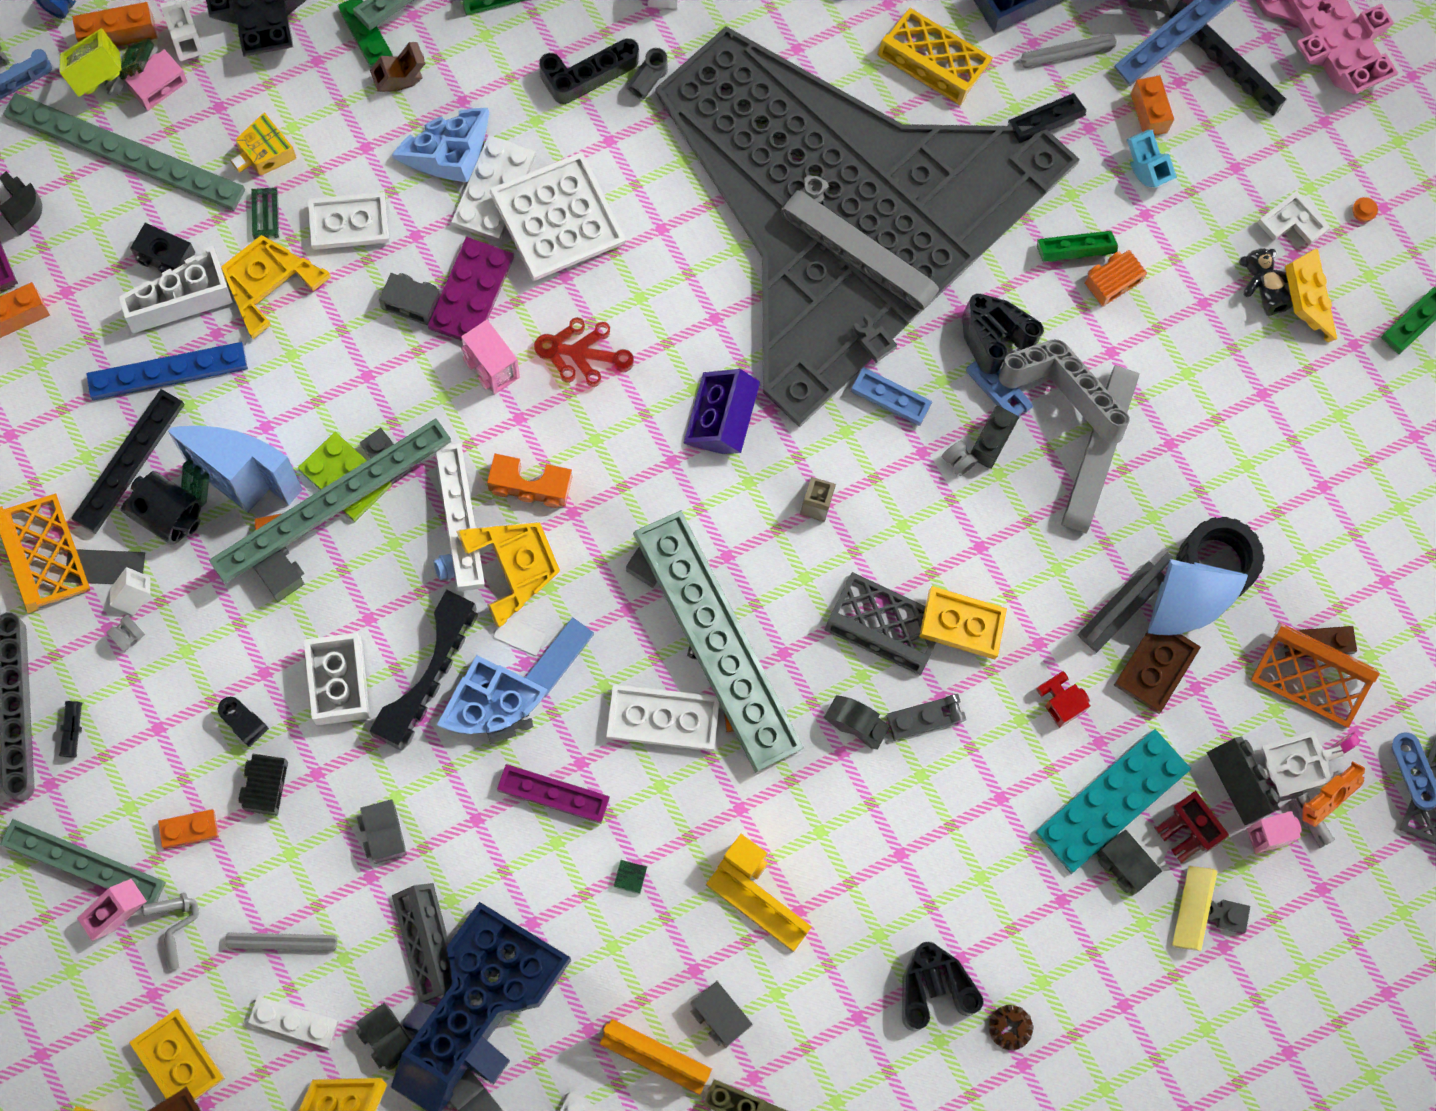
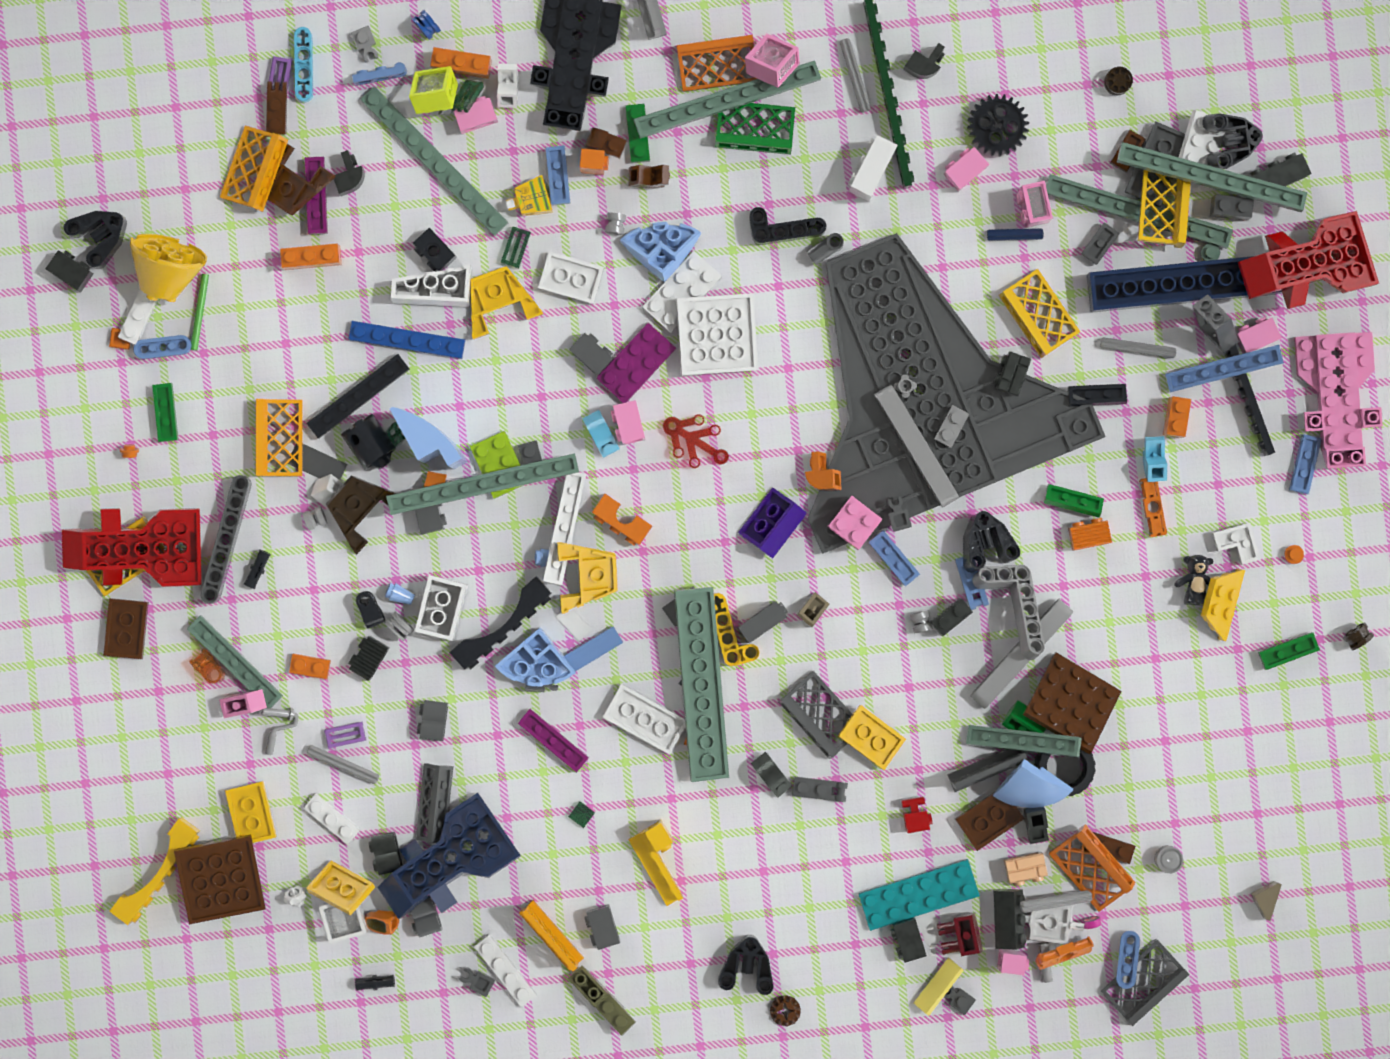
camera: 25 degrees right, 15 degrees up
none -> clear orange piece [189,648,225,684]
none -> medium lavender tile [324,721,366,749]
none -> dark brown wing [326,475,398,555]
none -> light grey wheel [384,611,414,641]
none -> light blue cone [385,583,415,605]
none -> medium blue plate [545,146,571,205]
none -> orange brick [580,148,609,175]
none -> medium azure brick [582,410,620,458]
none -> reddish brown brick [584,127,627,159]
none -> light grey wheel [605,212,626,235]
none -> yellow beam [714,593,760,666]
none -> dark grey window [738,601,788,643]
none -> orange brick [805,451,841,491]
none -> bright pink piece [827,496,882,550]
none -> light grey plate [934,405,969,448]
none -> sand green plate [966,725,1082,758]
none -> pearl dark grey brick [994,351,1031,396]
none -> green brick [1002,700,1046,733]
none -> light nougat brick [1004,852,1048,886]
none -> light grey axle [1020,890,1092,913]
none -> reddish brown plate [1023,652,1122,755]
none -> pearl dark grey brick [1023,807,1049,844]
none -> orange piece [1139,478,1167,537]
none -> light grey wheel [1154,845,1184,874]
none -> medium blue tile [1289,434,1322,494]

